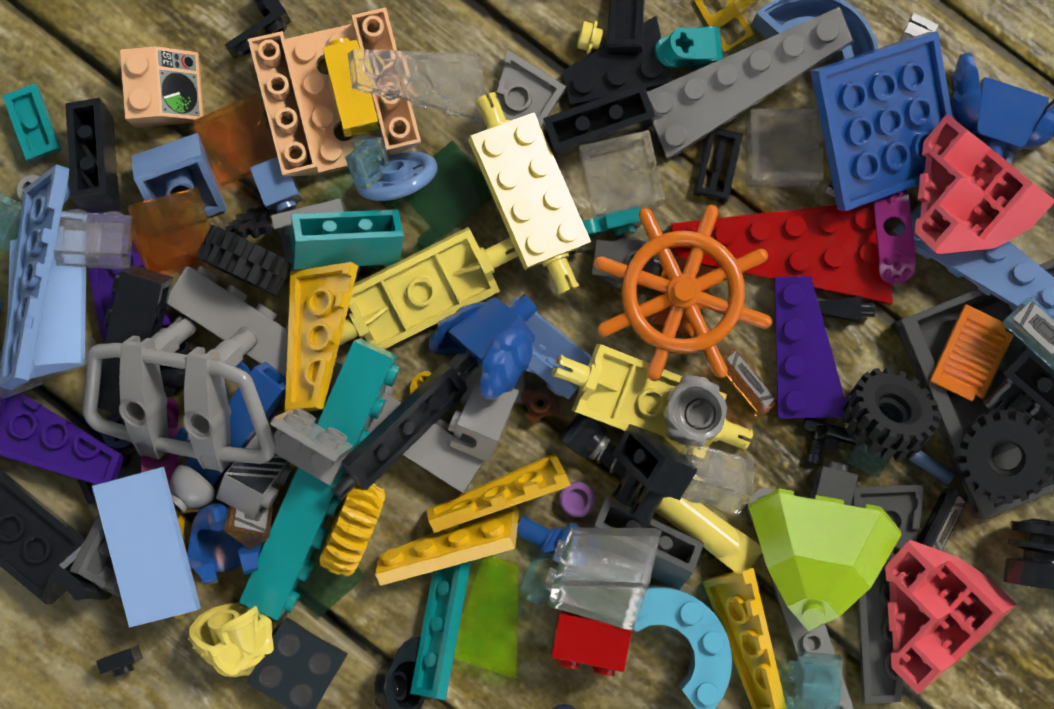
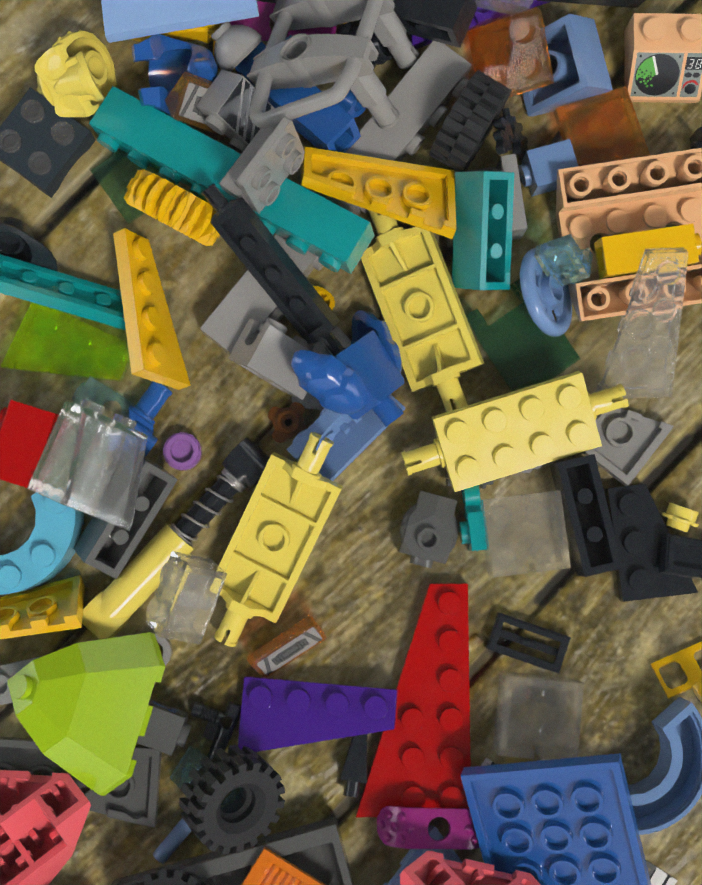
camera: 90 degrees right, 0 degrees up
yellow wing [426,453,571,533] -> none
orange piece [594,205,772,381] -> none
black brick [612,424,698,524] -> none
light grey wing [647,7,854,159] -> none
teal piece [654,26,723,69] -> none
light grey hair [663,375,727,447] -> none
black slope [916,487,967,551] -> none

